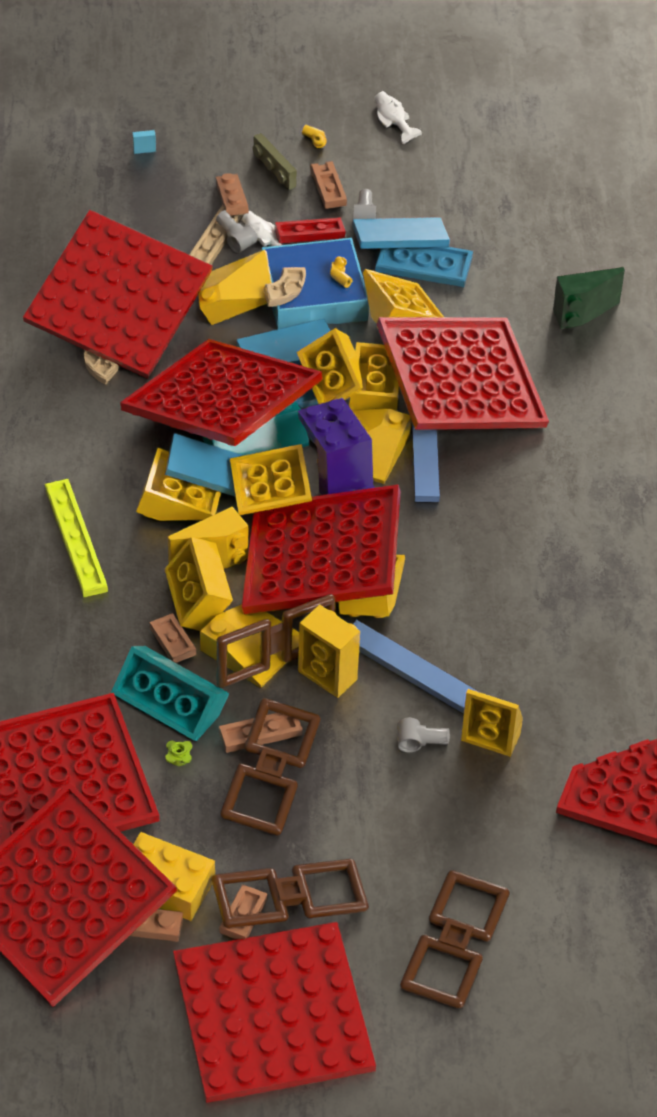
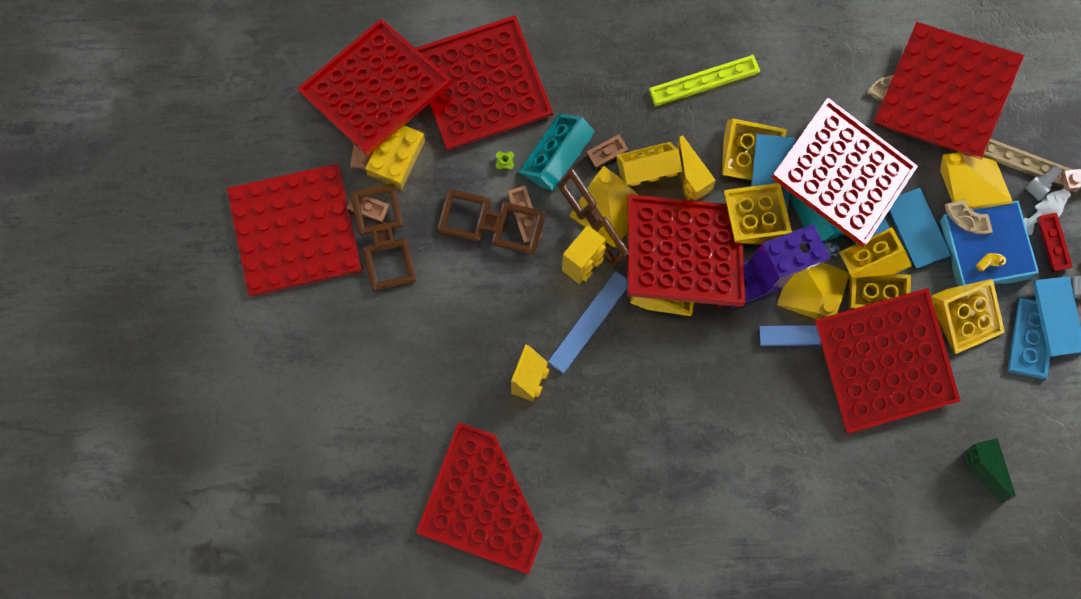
camera: 90 degrees right, 25 degrees up
light grey pin [397,717,450,753] -> none
reddish brown bar [400,870,510,1009] -> none

